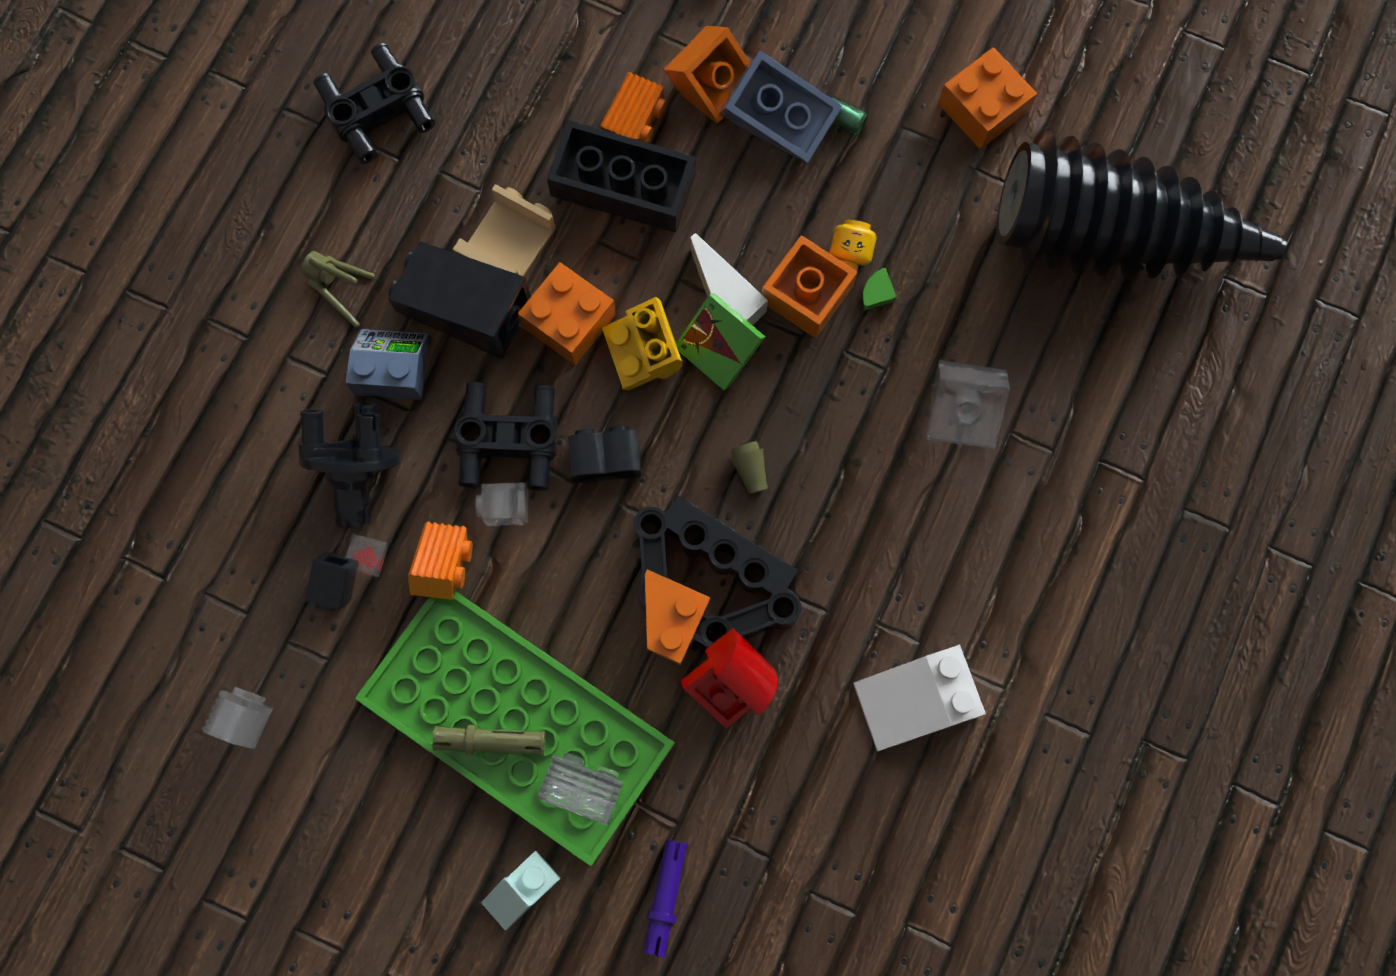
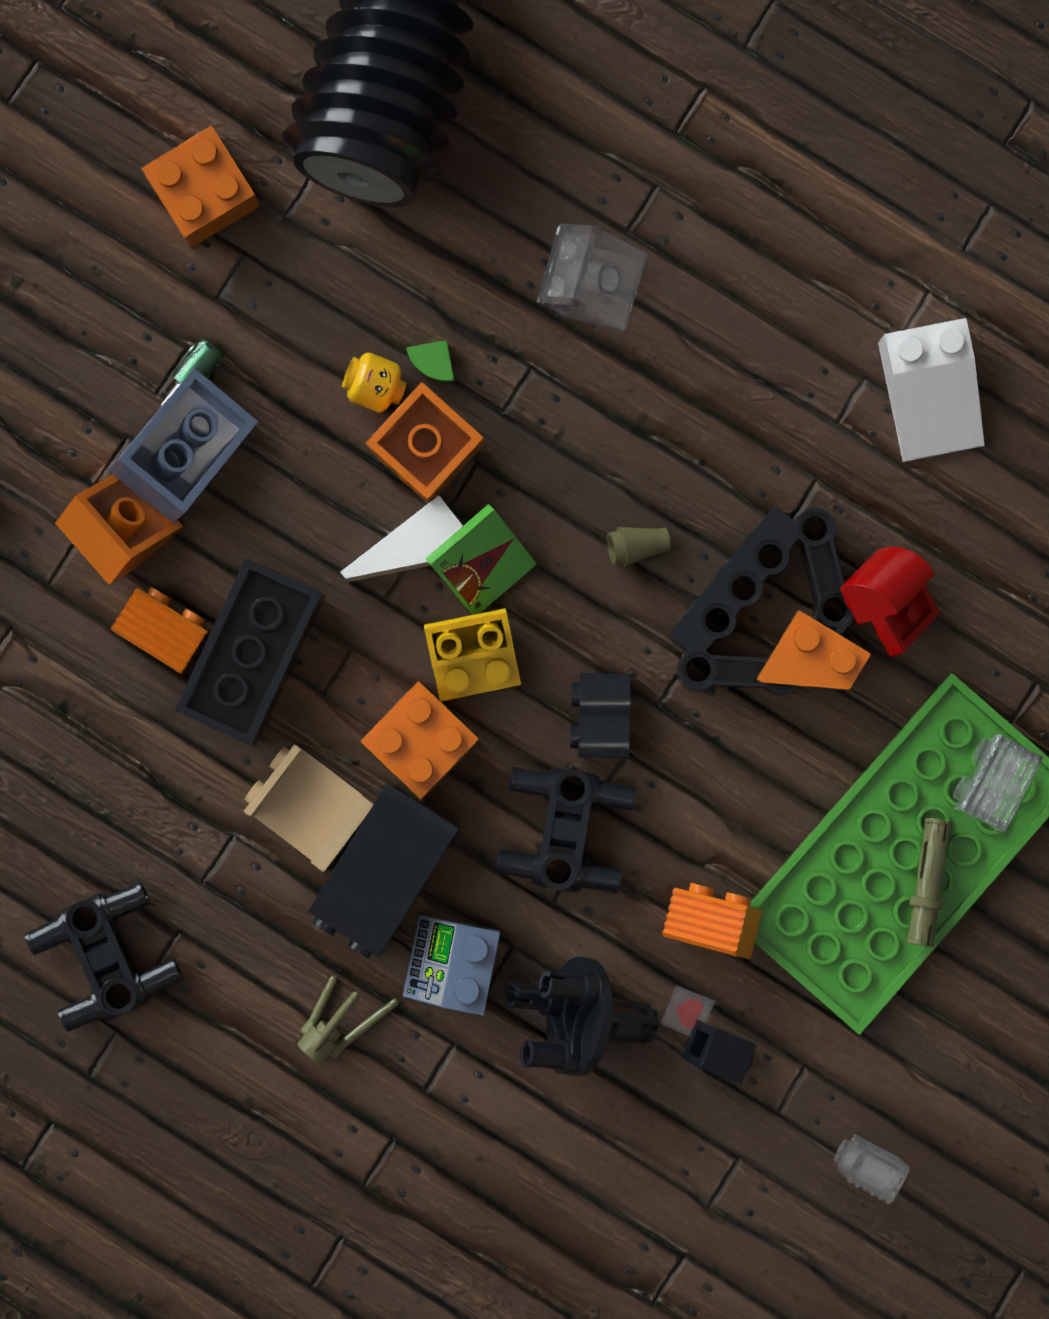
camera: 80 degrees left, 10 degrees up
clear brick [476,483,528,526] -> none

